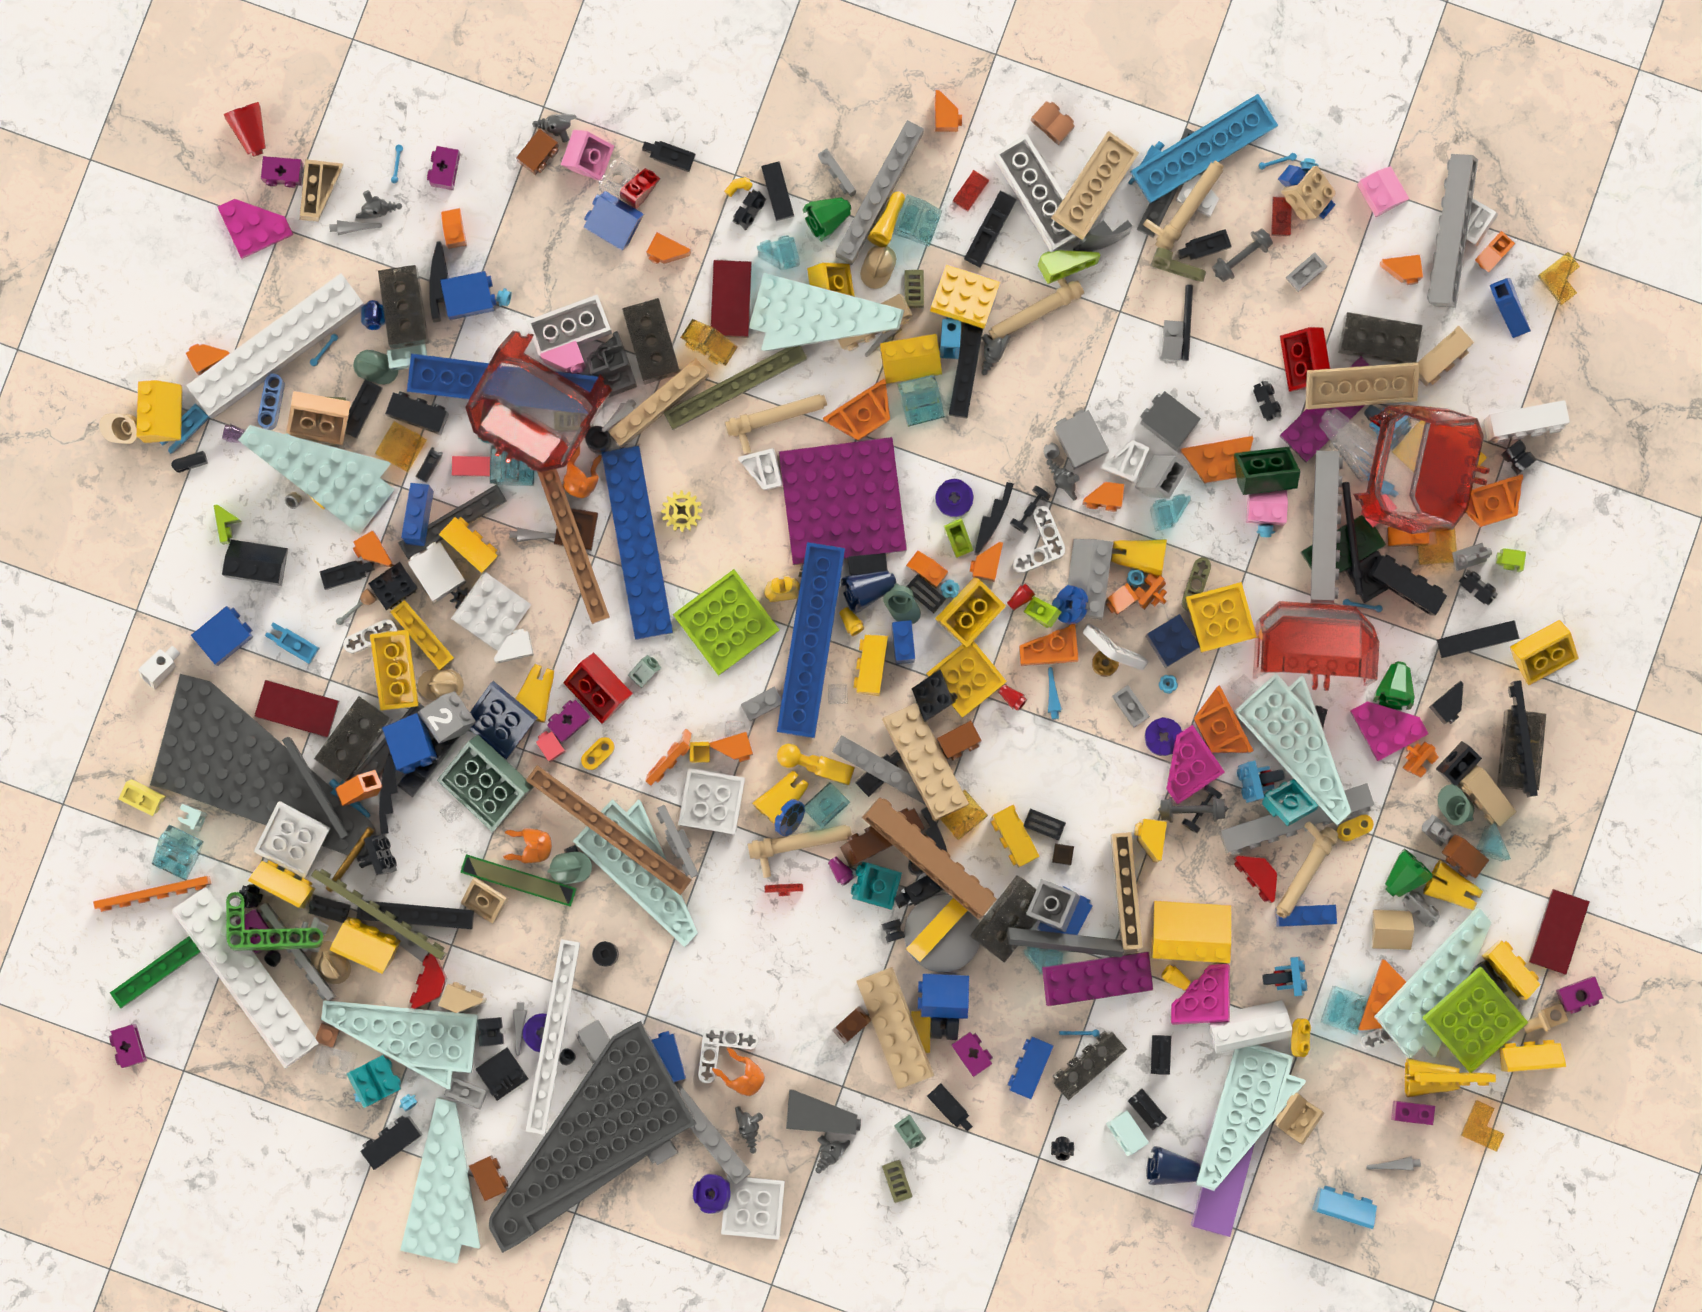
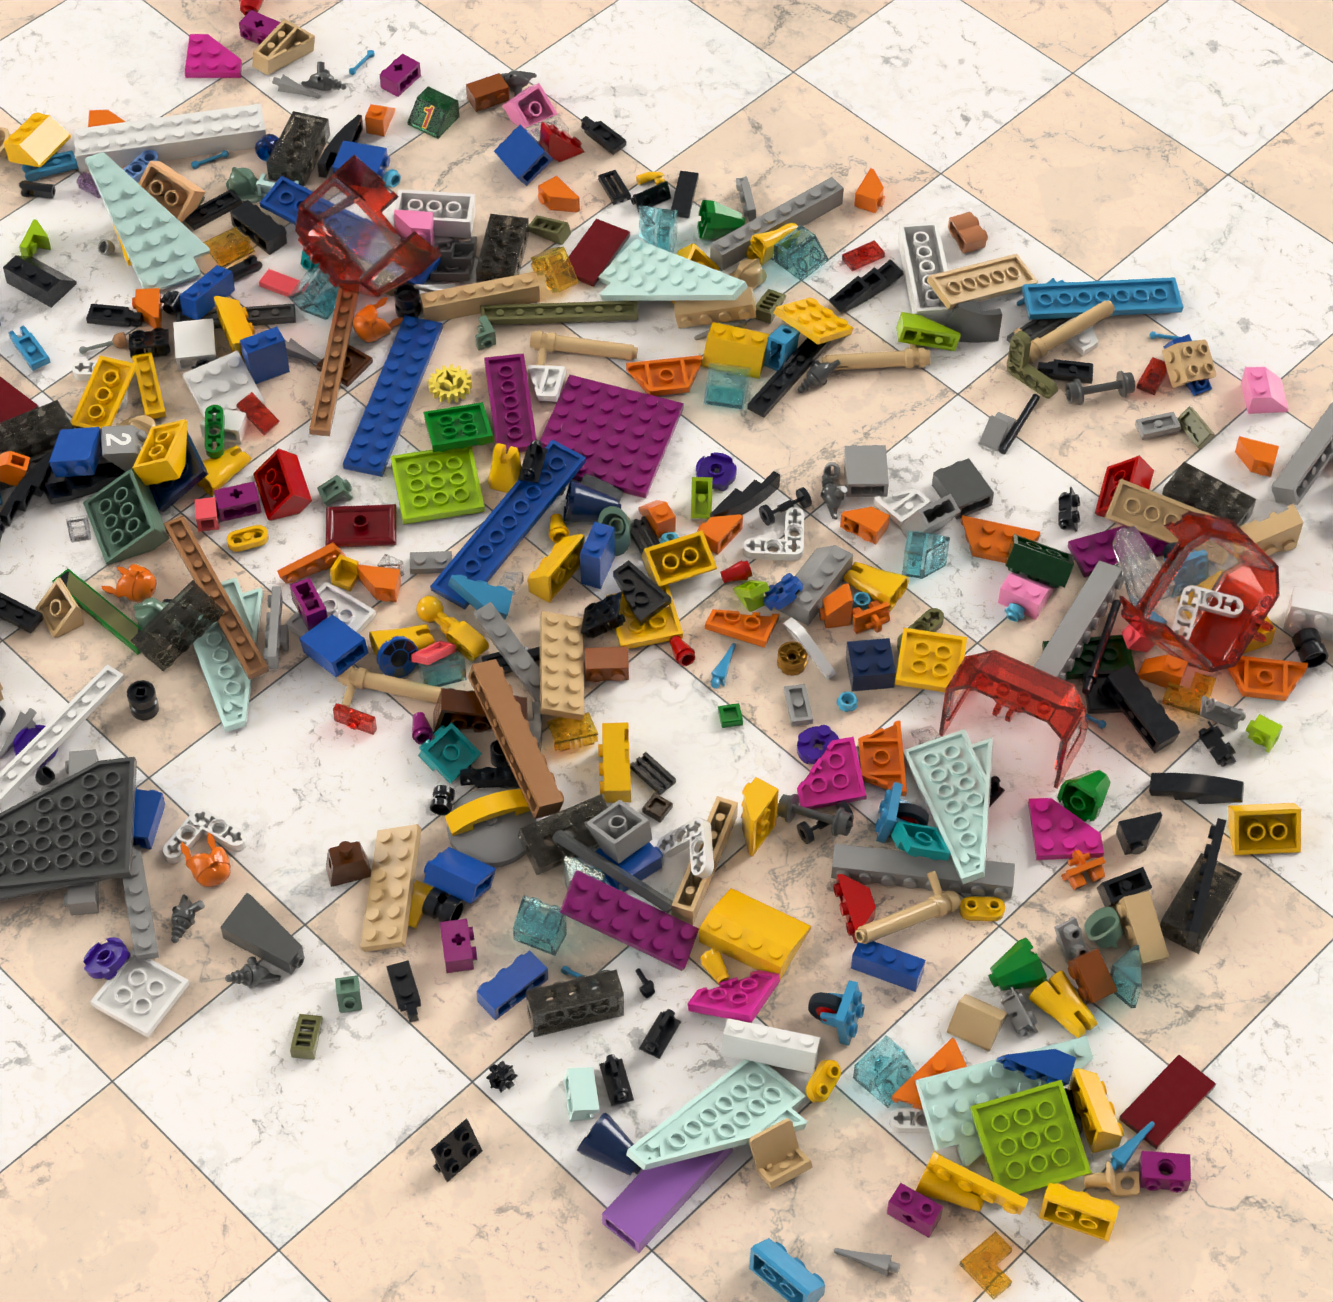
camera: 25 degrees right, 30 degrees down
none -> clear smoke brick [130,580,225,672]
none -> yellow slope [133,419,188,486]
none -> black gear [160,291,182,315]
none -> green beam [205,405,225,459]
none -> clear red plate [236,392,280,435]
none -> blue brick [240,327,290,384]
none -> magenta brick [290,577,328,631]
none -> blue brick [299,614,369,677]
none -> dark red piece [325,504,396,548]
none -> clear green slope [407,86,460,139]
none -> coral tile [411,641,457,665]
none -> green plate [423,402,494,452]
none -> black hinge [430,1119,483,1182]
none -> dark azure slope [448,575,513,620]
none -> sand green bracket [475,315,496,350]
none -> magenta plate [484,353,537,454]
none -> clear light blue slope [513,895,567,956]
none -> black hinge [518,440,548,483]
none -> olive slope [527,215,571,245]
none -> black tile [598,170,631,205]
none -> black wing [613,560,672,626]
none -> black hand [635,968,655,998]
none -> white beam [657,817,714,879]
none -> green tile [718,703,743,728]
none -> blue slope [996,1049,1076,1086]
none -> dark azure piece [1110,1121,1155,1172]
none -> white beam [1170,585,1244,646]
none -> olive plate [1177,406,1215,449]

